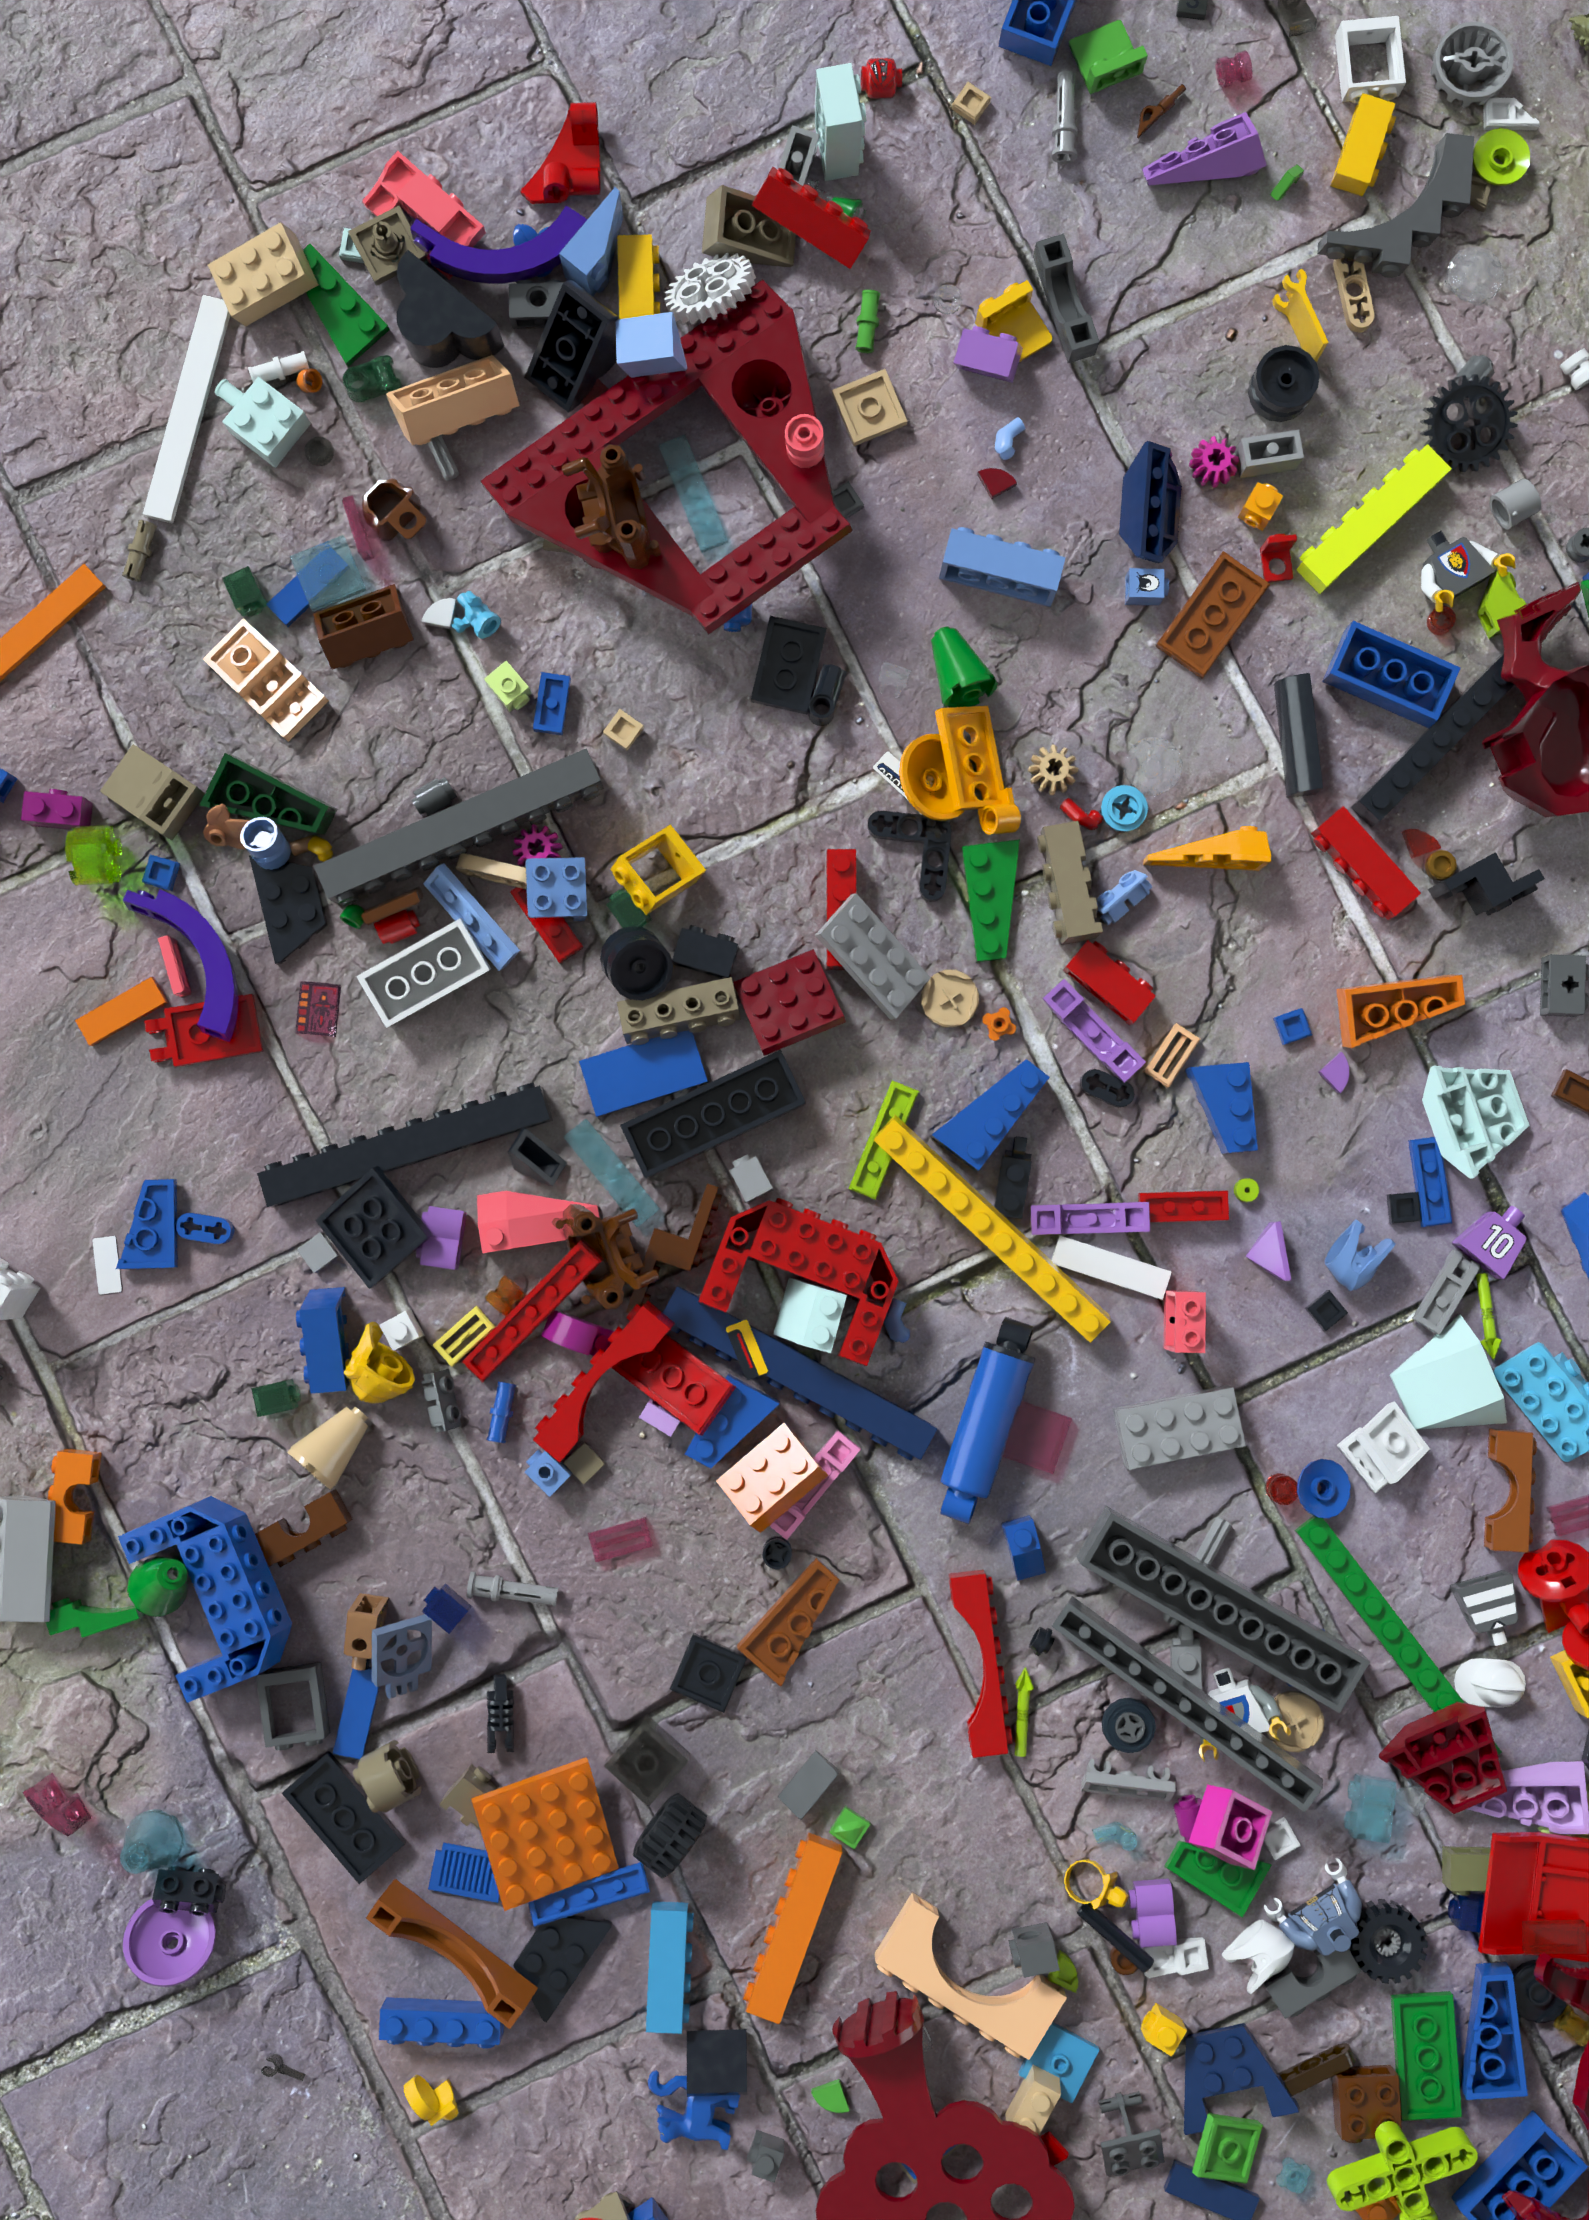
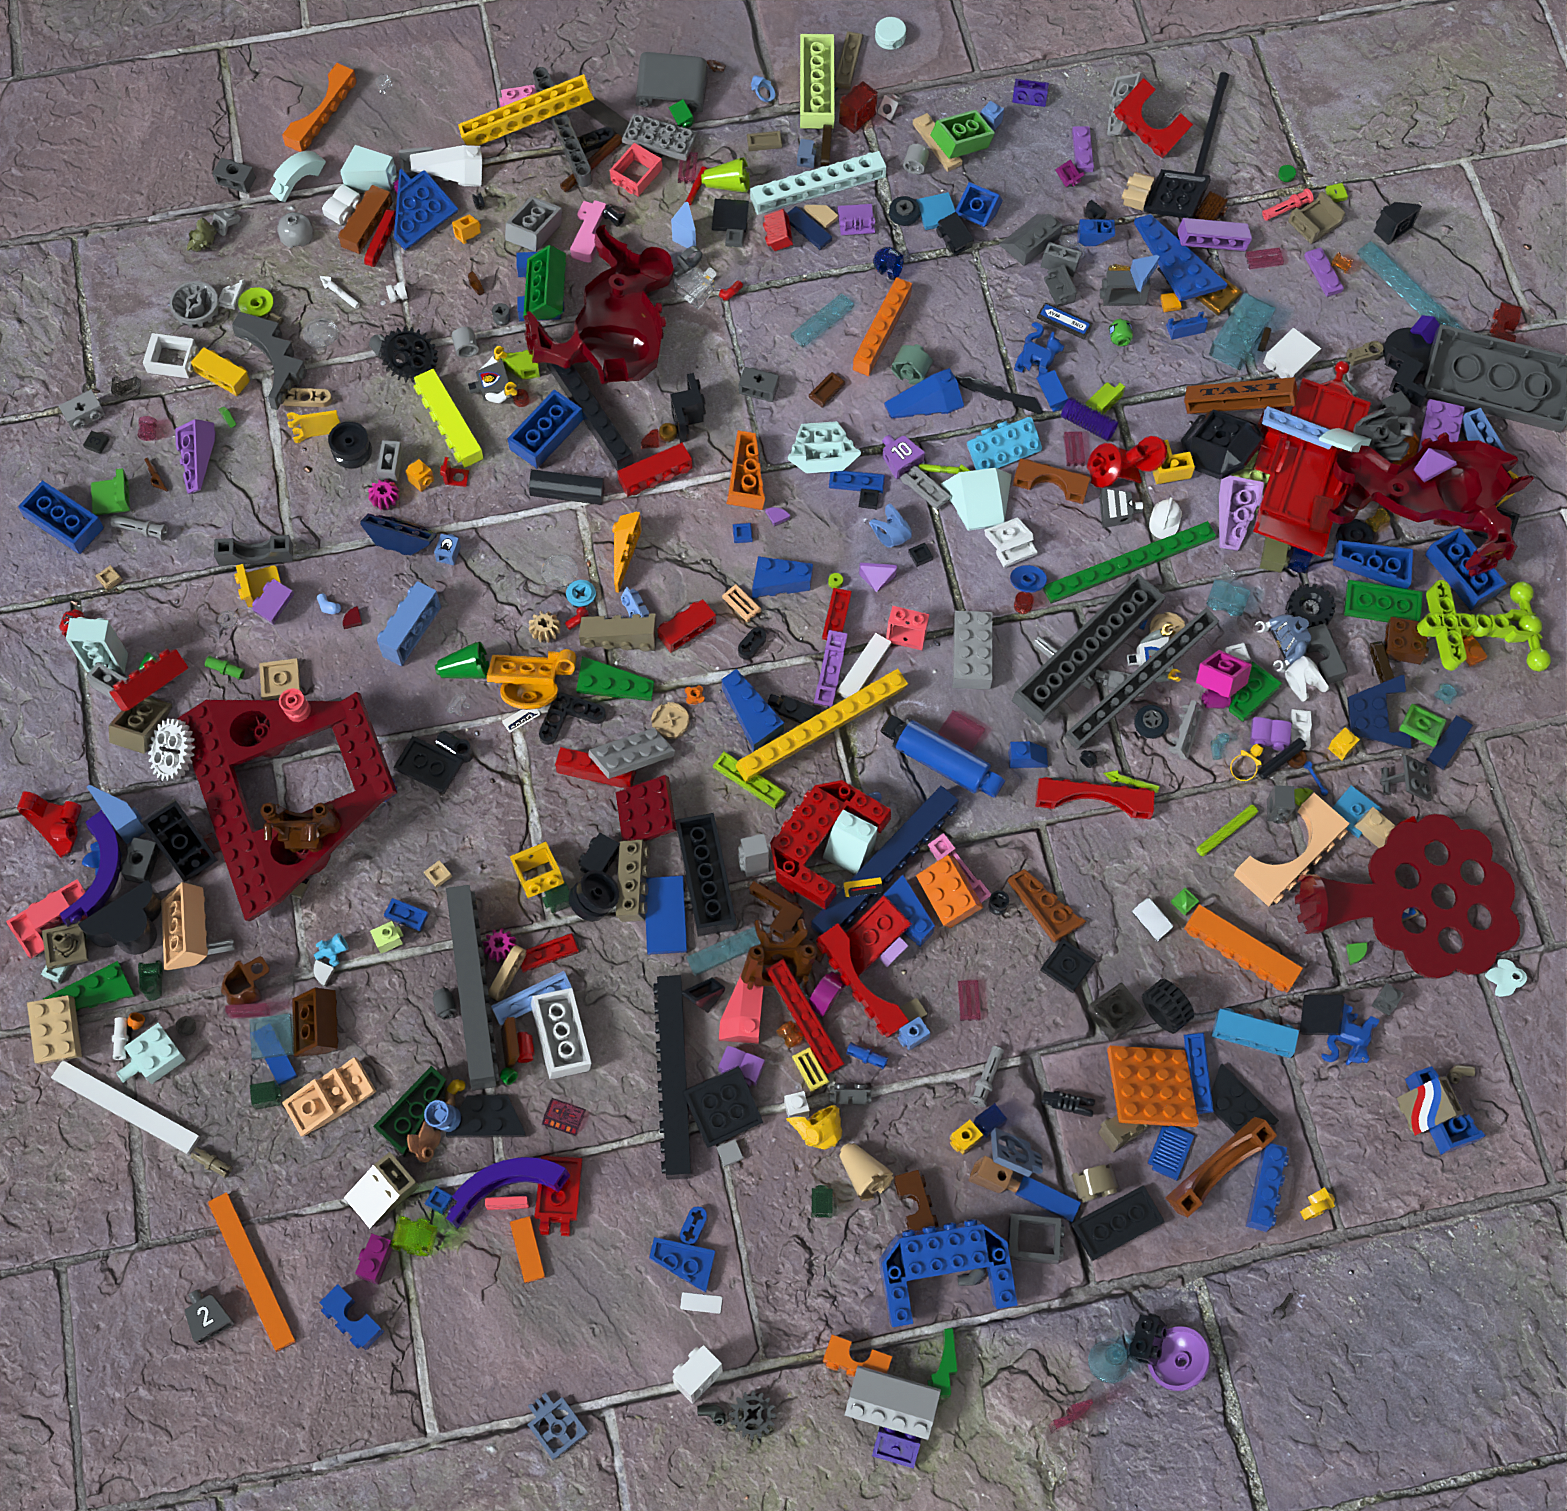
camera: 75 degrees left, 20 degrees down
green cone [127,1557,189,1617] -> none
blue wedge [296,1287,350,1393] -> none
medium blue bracket [525,857,587,921] -> none
light blue slope [616,312,688,378] -> none
yellow brick [617,234,661,319] -> none
clear light blue tile [659,435,728,553] -> none
medium lavender slope [1043,979,1146,1083] -> none
dark orange tile [1156,551,1270,679] -> none
dark red wedge [1379,1702,1507,1814] -> none
none -> white piece [320,276,360,309]
none -> yellow brick [950,1119,983,1155]
none -> lime axle [1196,805,1258,856]
none -> blue hinge [1304,761,1328,796]

